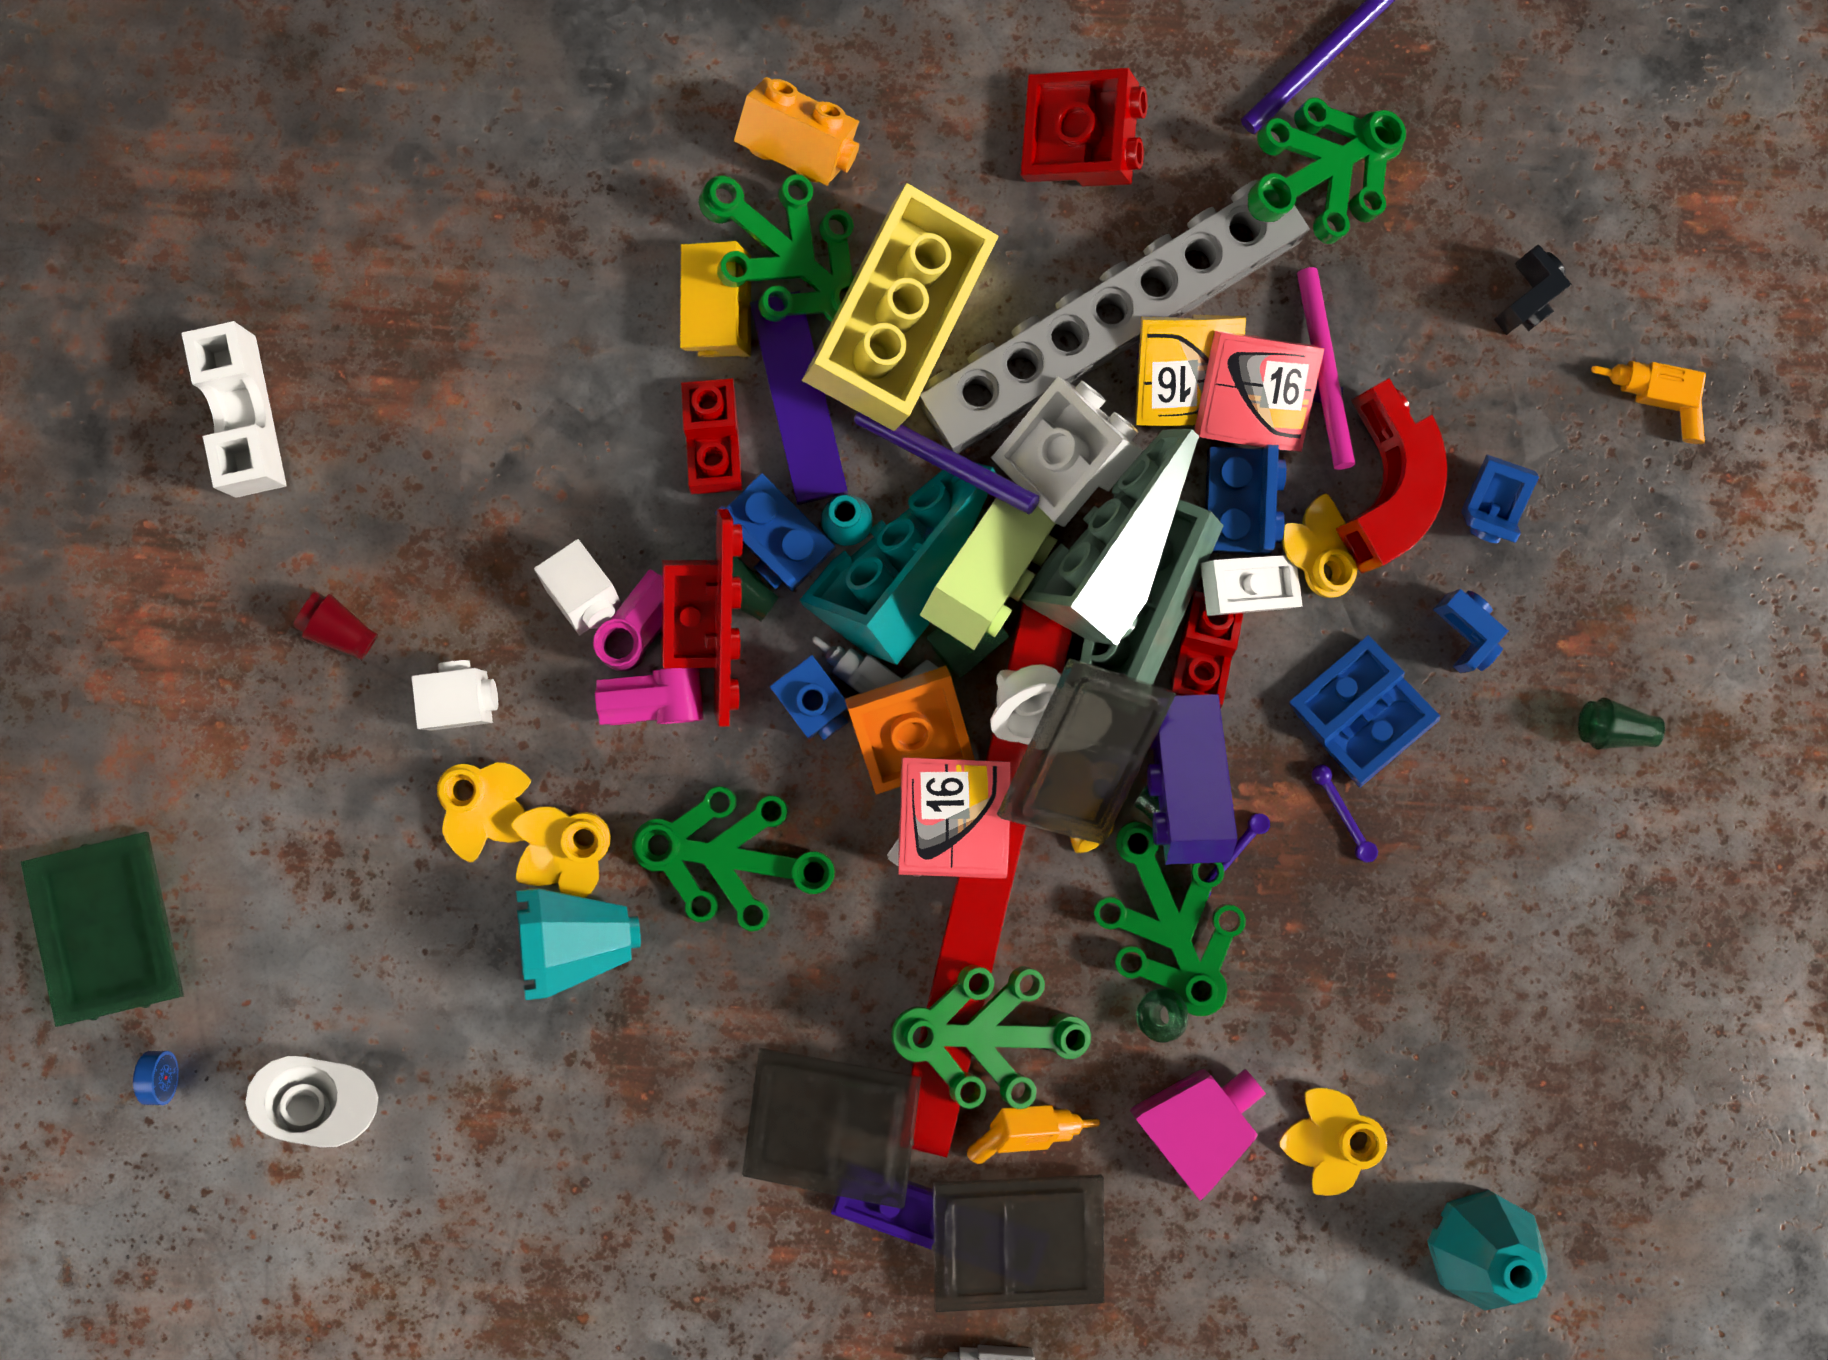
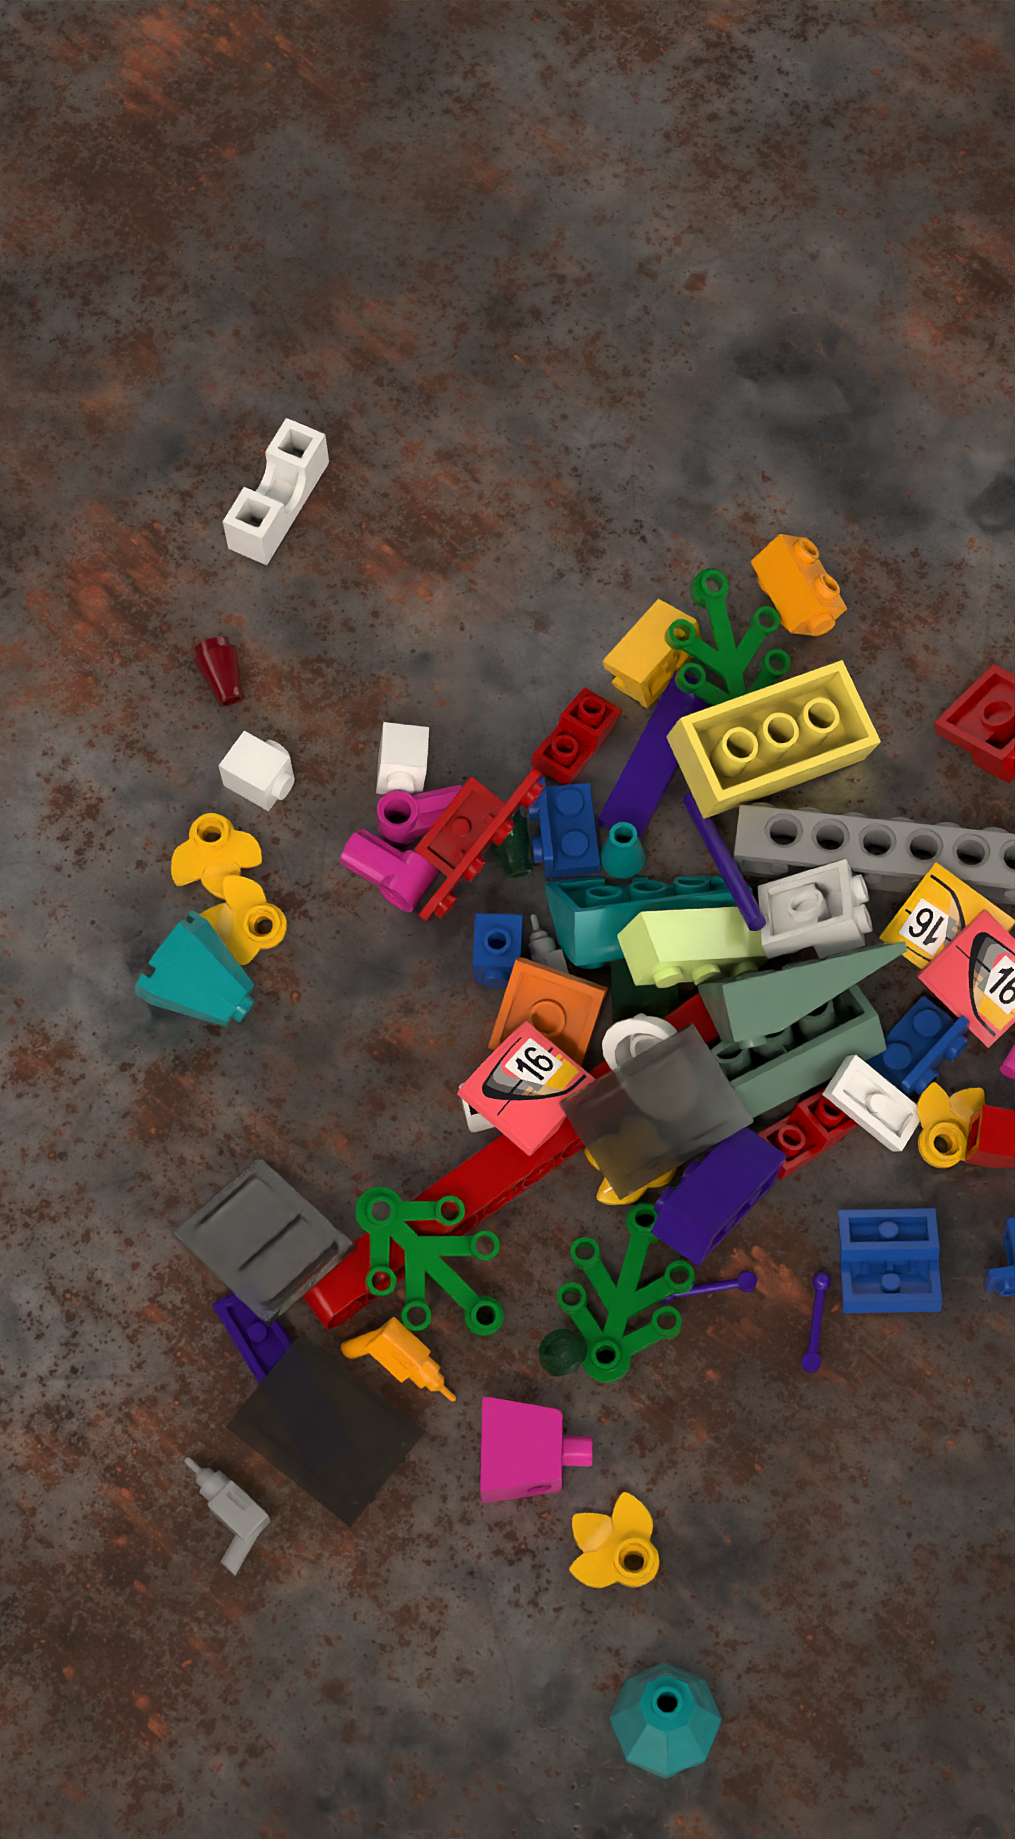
camera: 45 degrees right, 20 degrees down
green plant [632,787,835,931] -> none

